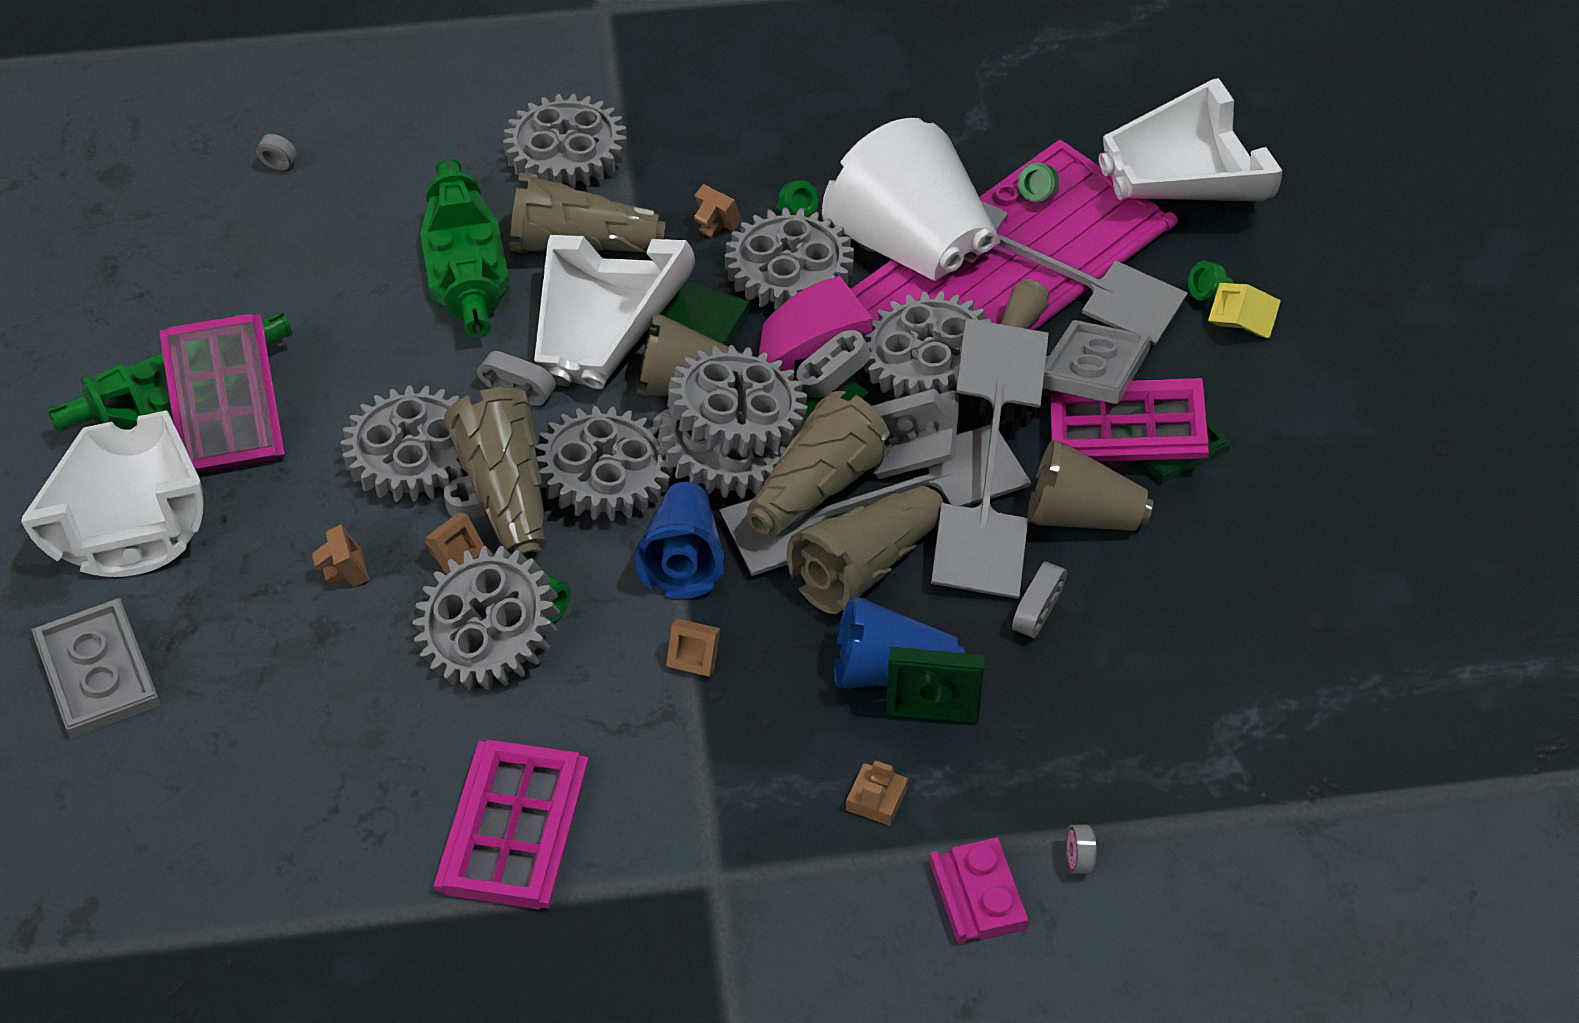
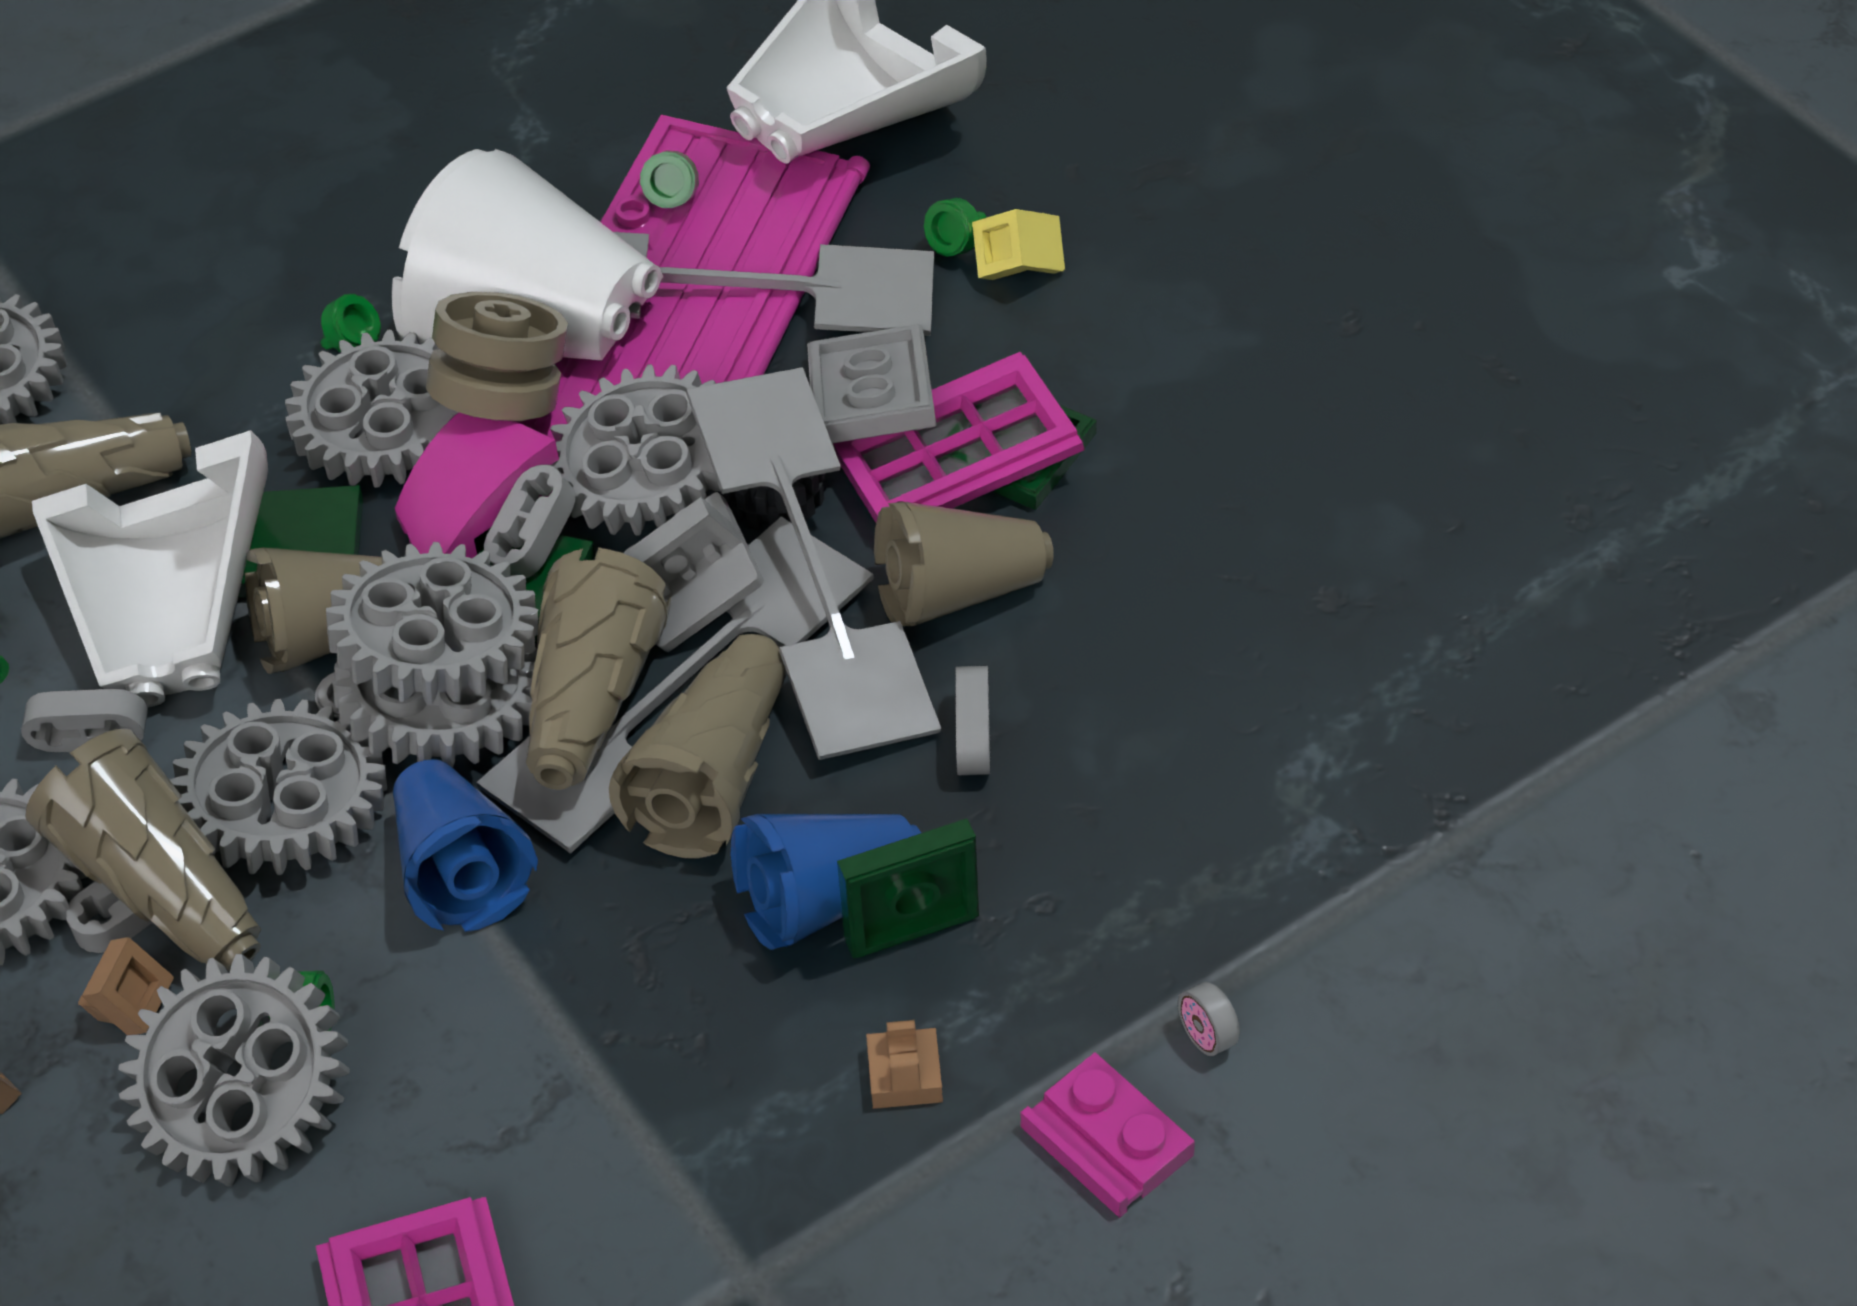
camera: 25 degrees left, 0 degrees up
medium nougat tile [666,619,720,677] -> none
medium nougat tile [694,184,742,238] -> none
dark tan cone [1000,279,1049,329] -> none
none -> dark tan wheel [426,292,568,421]

